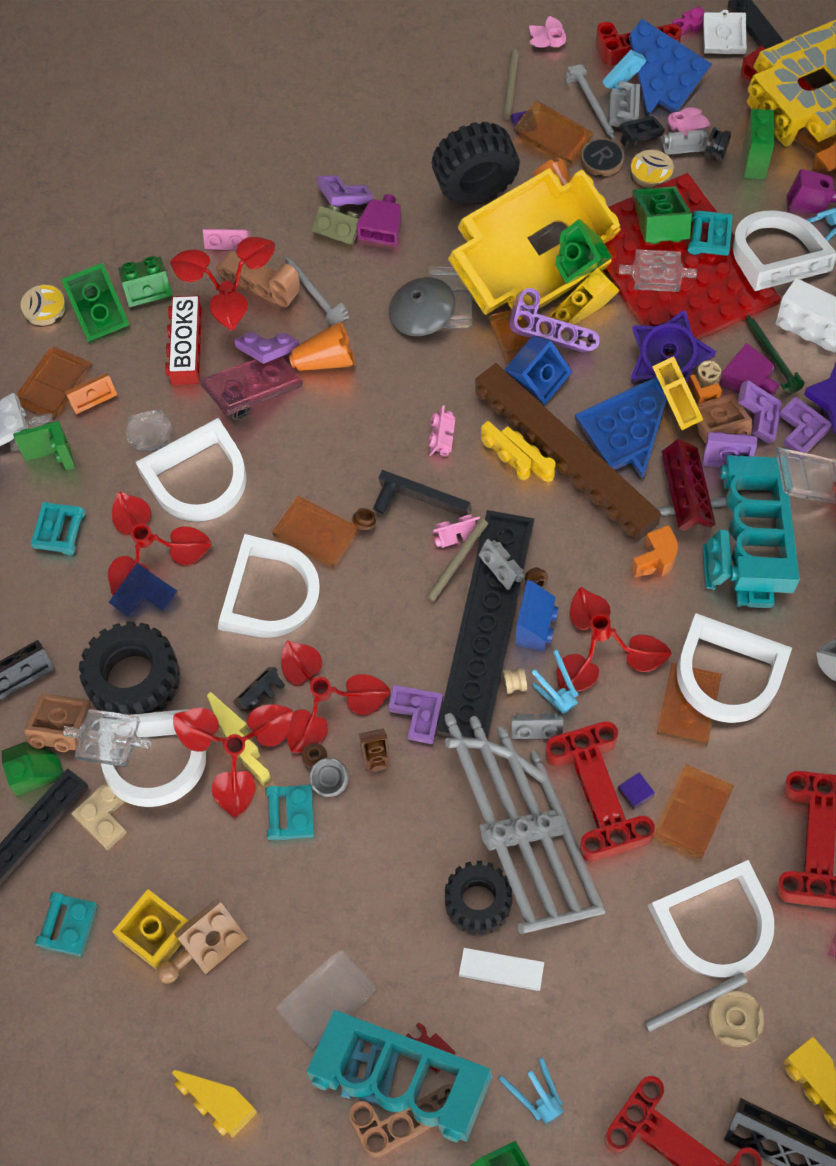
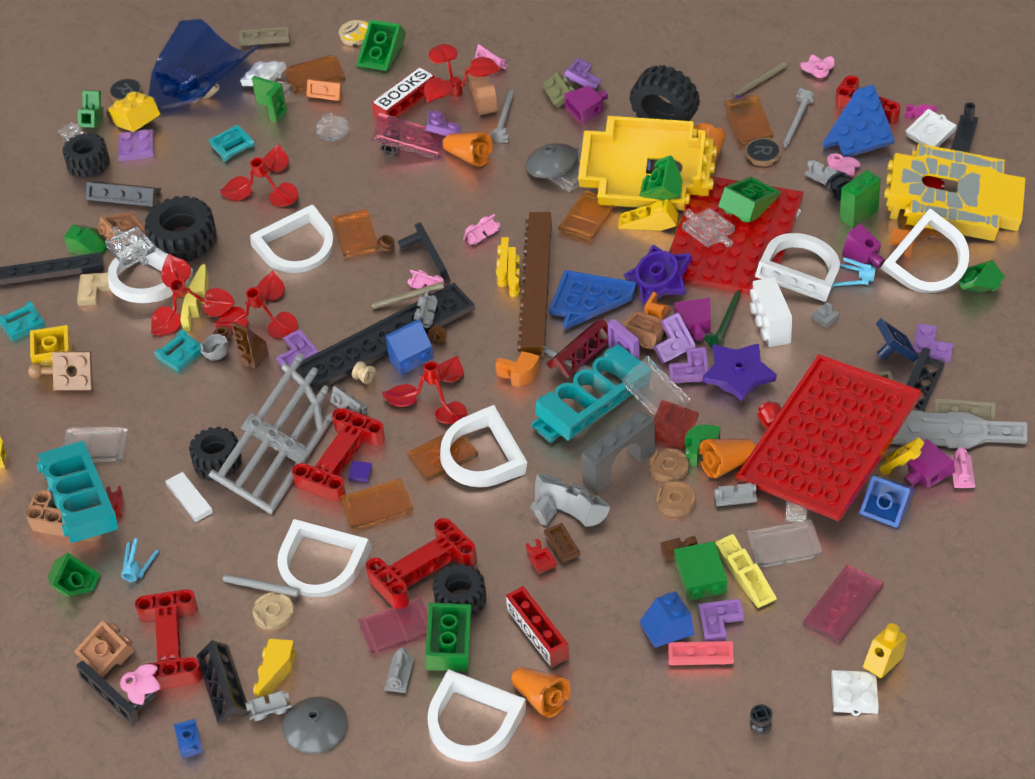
camera: 45 degrees right, 15 degrees down
clear blue plate [108,563,178,618] -> none
green bracket [118,256,172,307] -> none
white window [136,418,247,522] -> none
black plate [233,667,285,709] -> none
blue slope [505,336,572,405] -> none
medium lavender beam [509,288,600,353] -> none
medium azure plant [532,650,579,715] -> none
medium azure plate [602,50,647,90] -> none
light grey hinge [608,81,640,127] -> none
black plate [619,115,665,148] -> none
tile [630,150,674,188] -> none
yellow slope [652,357,703,430] -> none
teal plate [688,211,733,256] -> none
tan wheel [696,361,721,388] -> none
teal plate [703,529,732,590] -> none

